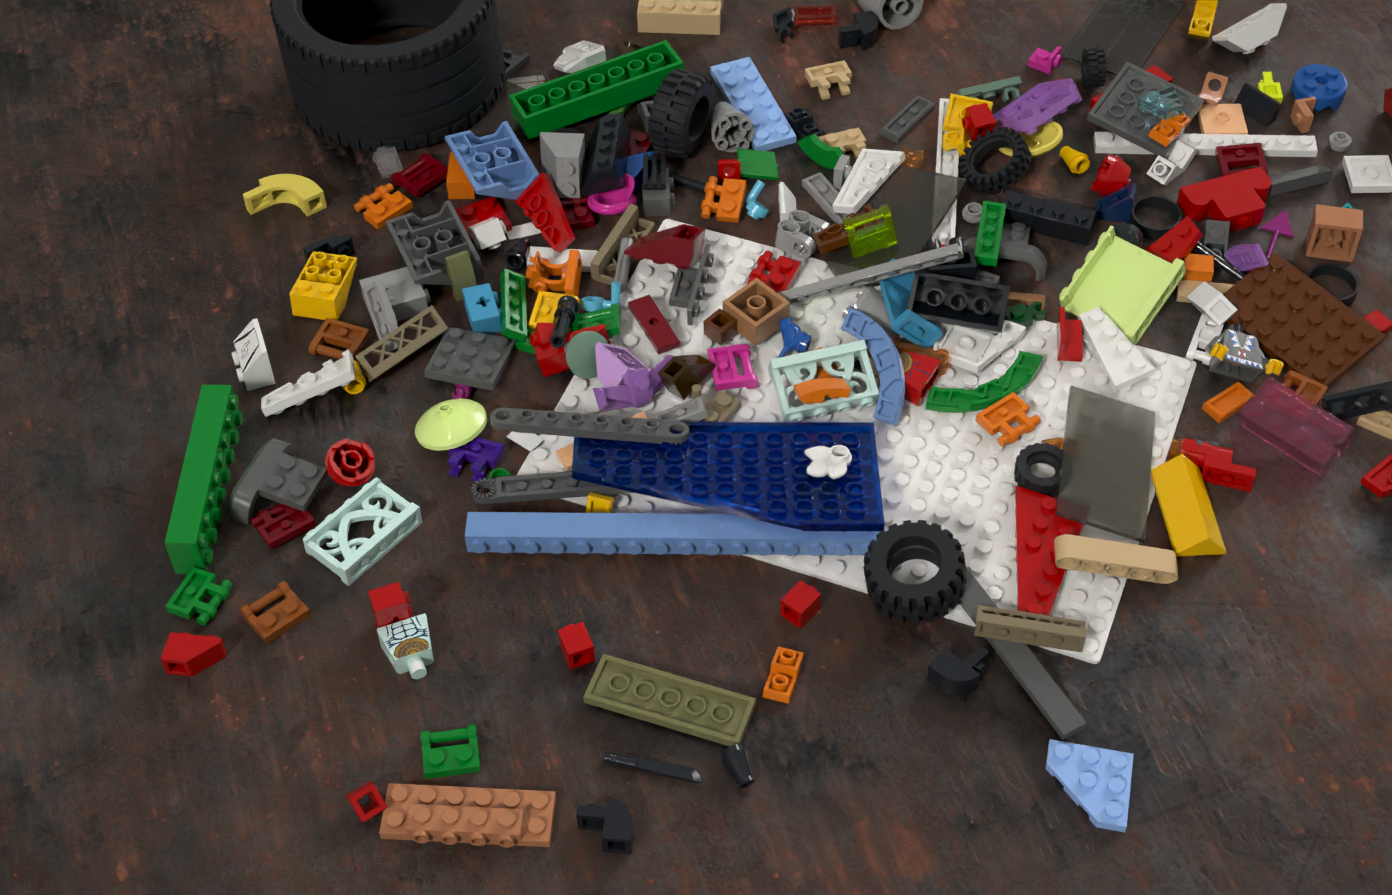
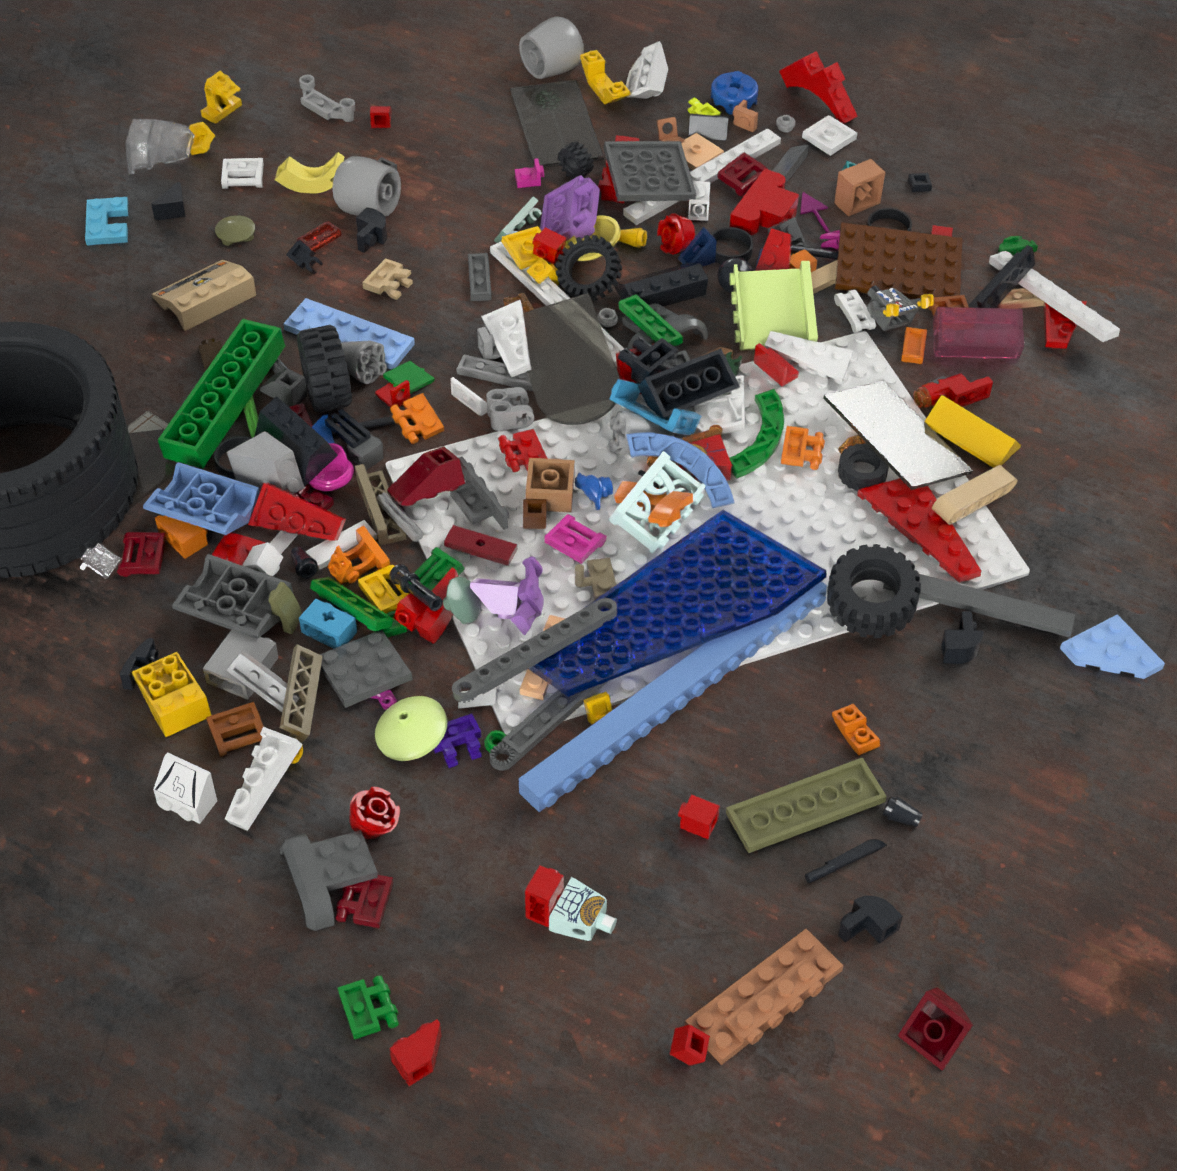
camera: 45 degrees left, 0 degrees up
green brick [165,385,243,574] -> none
dark orange plate [239,580,310,644] -> none
light yellow arch [243,174,327,217] -> none
light aqua fence [303,477,423,586] -> none
orange plate [354,183,413,230] -> none
green plate [420,724,481,779] -> none
white wedge [553,40,606,73] -> none
medium azure plate [581,281,621,313] -> none
light grey plate [656,396,708,432] -> none
dark brown slope [657,355,716,400] -> none
medium azure plate [745,180,769,220] -> none
light grey tile [778,243,964,305] -> none
red brick [780,580,821,629] -> none
black slope [784,107,825,140] -> none
green tile [797,133,844,170] -> none
white plate [804,445,852,479] -> none
reddish brown wing [812,203,885,254] -> none
tan plate [818,127,866,160] -> none
clear neon green plate [843,204,898,258] -> none
dark tan fence [974,605,1086,652] -> none
clear light blue wing [1137,85,1183,120] -> none
orange slope [1148,108,1191,147] -> none
white slope [1186,281,1238,328] -> none
medium lavender slope [1224,243,1269,271] -> none

